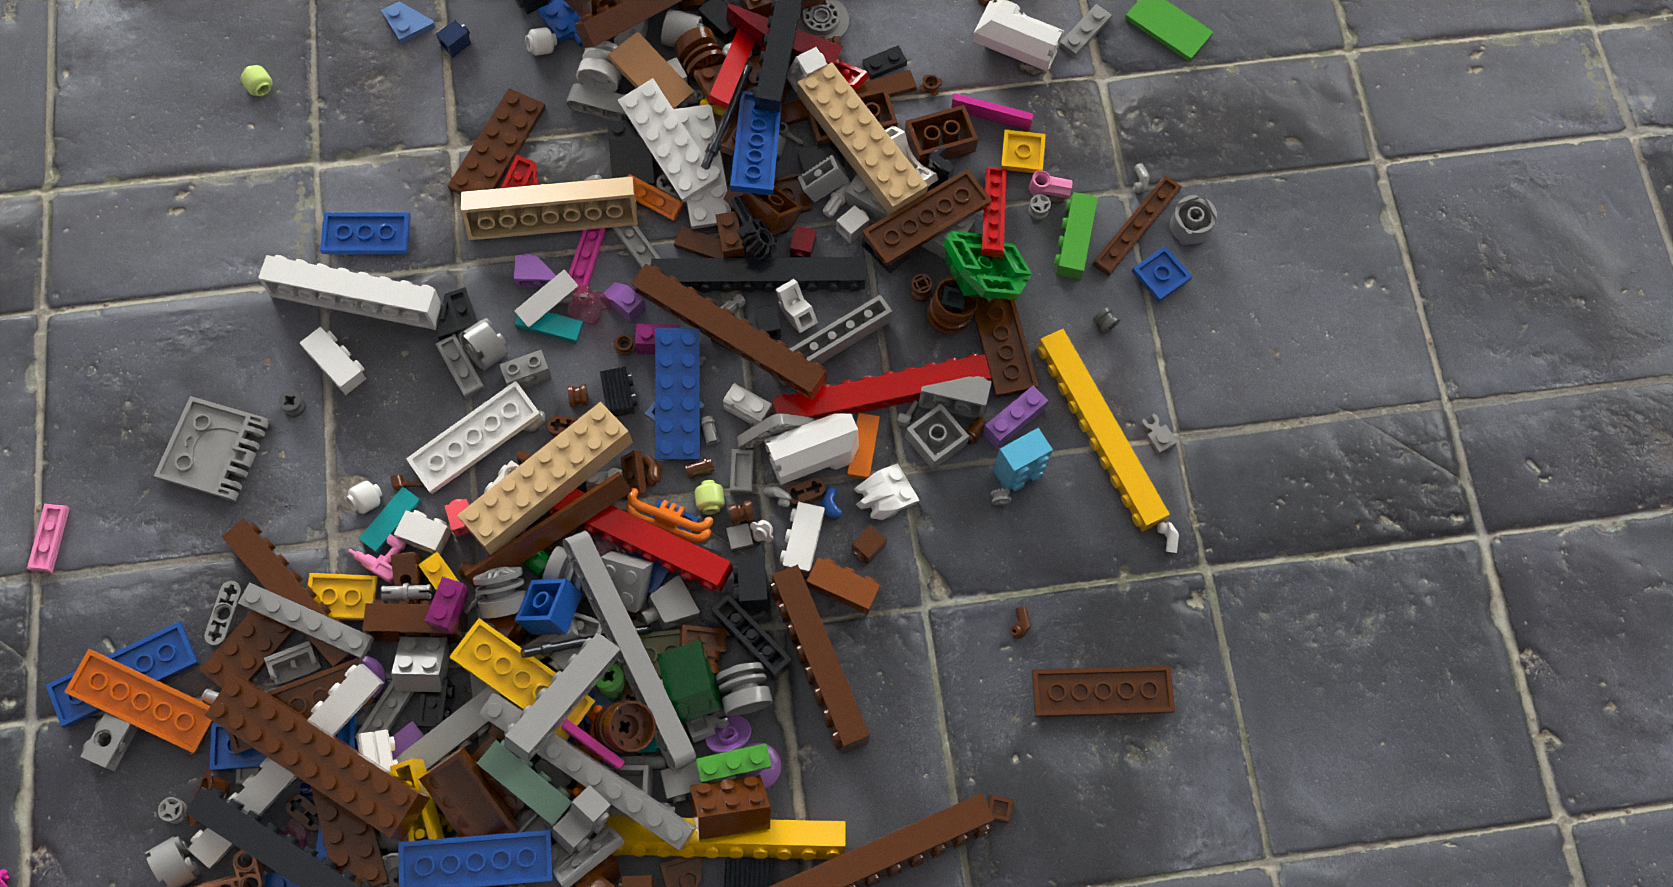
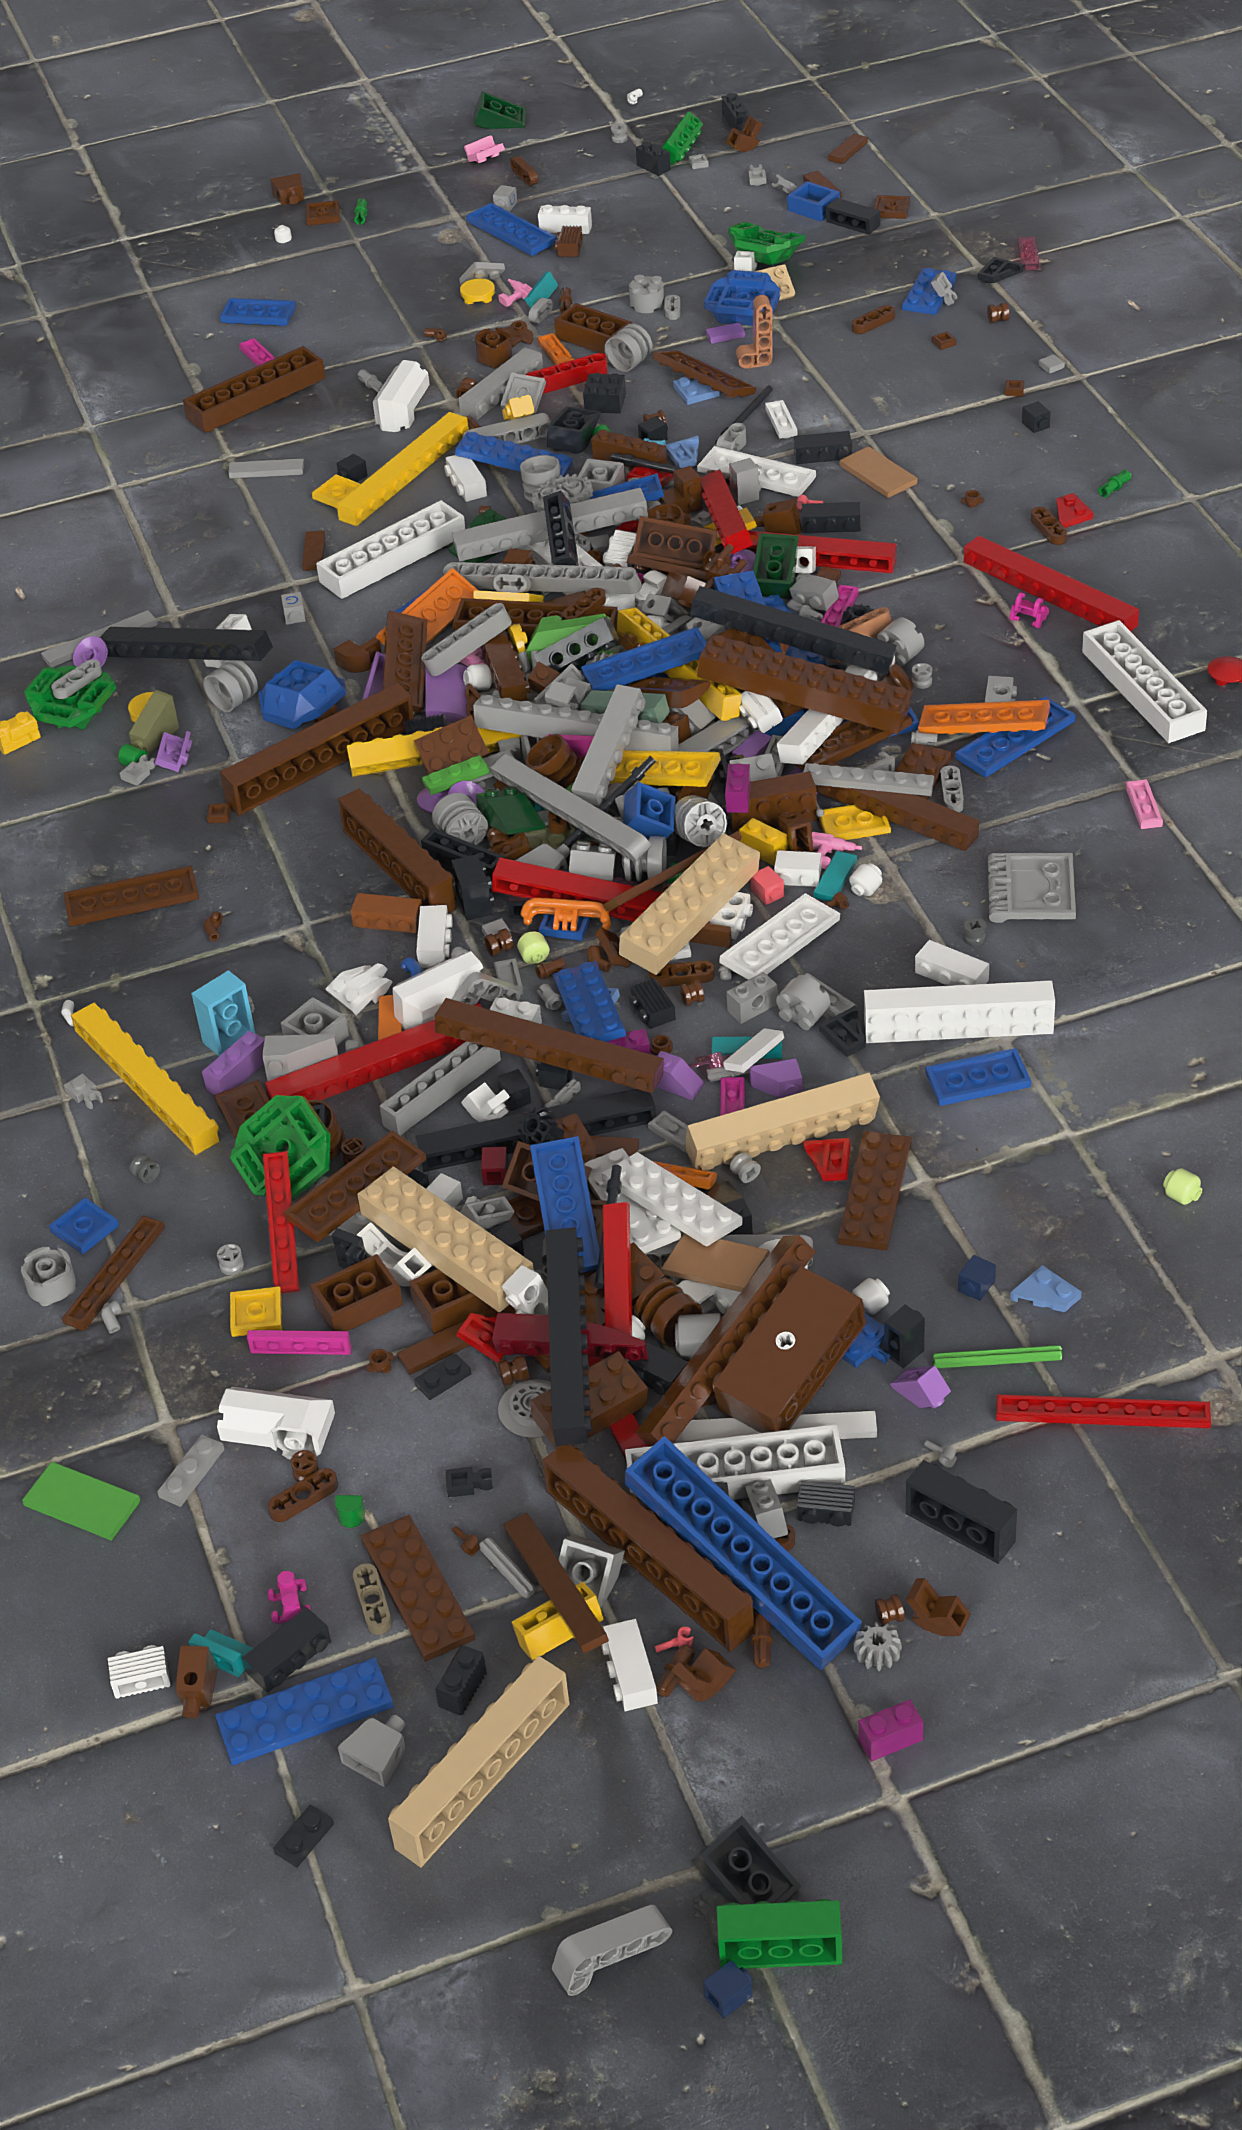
camera: 175 degrees right, 25 degrees down
light grey pin [381,583,431,601] -> none
white plate [750,520,773,542] -> none
reddish brown brick [851,525,887,564] -> none
bright pink piece [1029,171,1073,199] -> none
bright green brick [1054,192,1098,280] -> none

